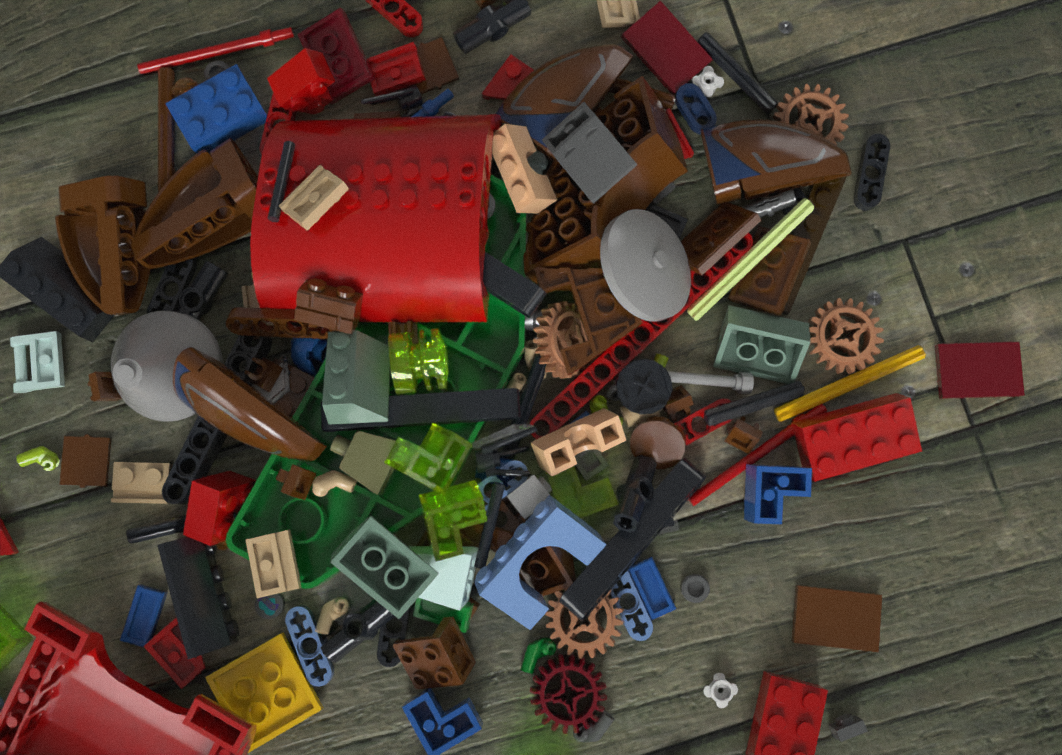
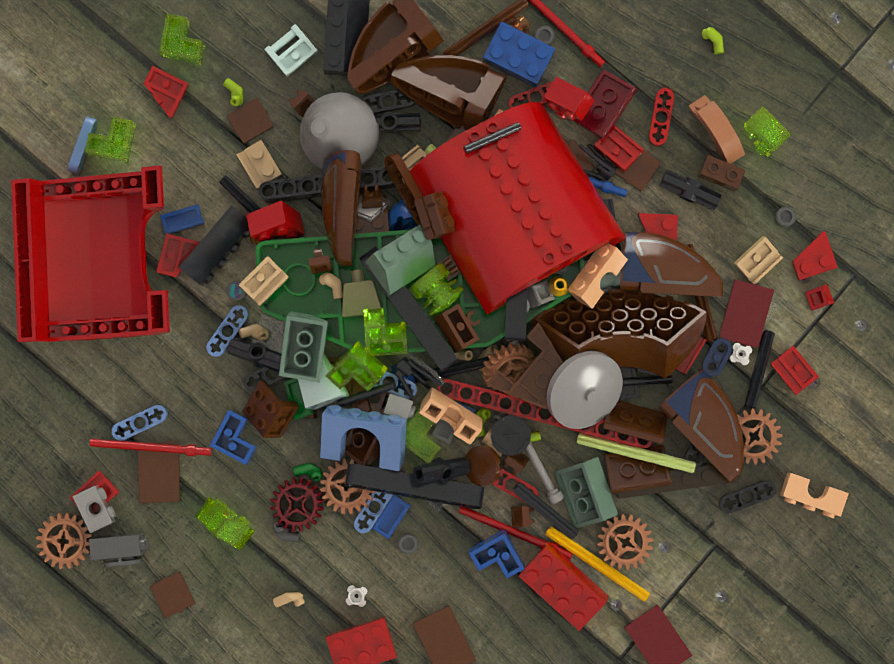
camera: 60 degrees right, 5 degrees up
yellow plate [205,632,324,753] -> none
tan plate [279,165,349,231] -> none
dark grey slope [542,102,637,204] -> none
dark grey pin [740,188,798,217] -> none
none -> reddish brown brick [434,304,481,353]
none -> light grey slope [527,280,555,308]
none -> yellow cone [548,276,569,297]
none -> black bar [622,375,673,386]
none -> red plate [770,346,819,395]
none -> light nougat arch [780,472,849,519]

